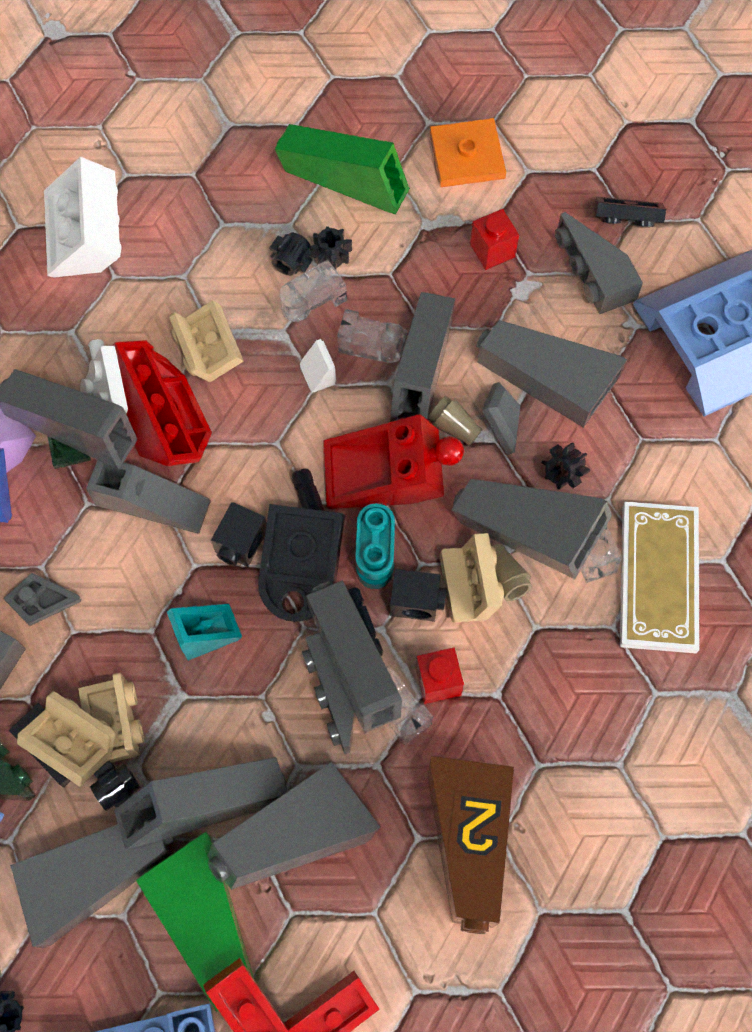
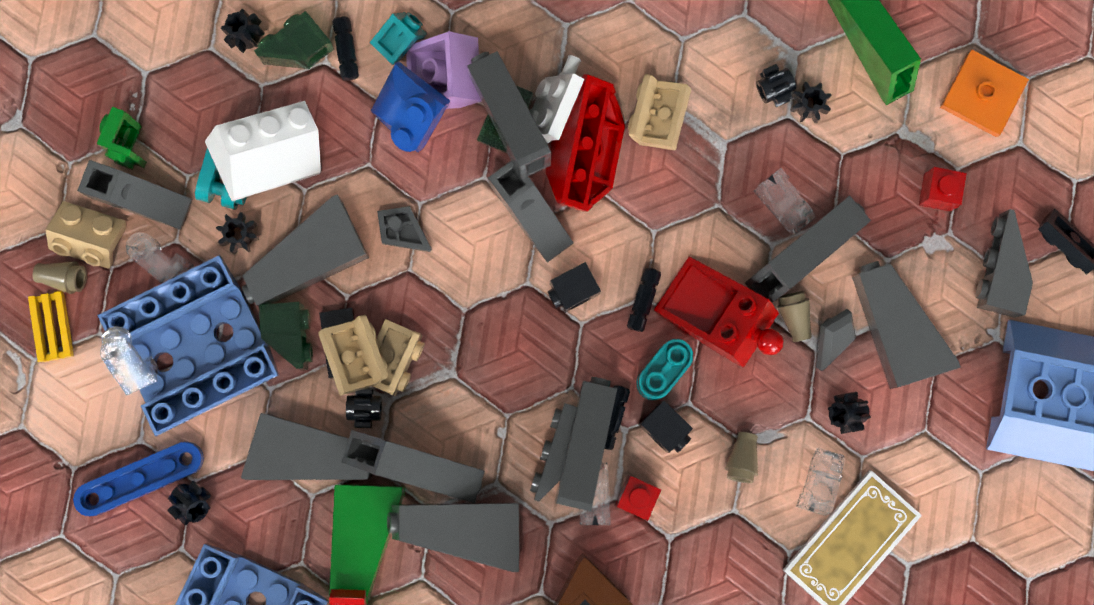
camera: 30 degrees right, 15 degrees up
teal slope [167,604,242,661] -> none
black plate [258,504,345,622] -> none
clear leg [279,259,347,322] -> none
white slope [300,339,336,392] -> none
tan bracket [439,533,504,623] -> none
dark grey slope [452,479,612,579] -> none

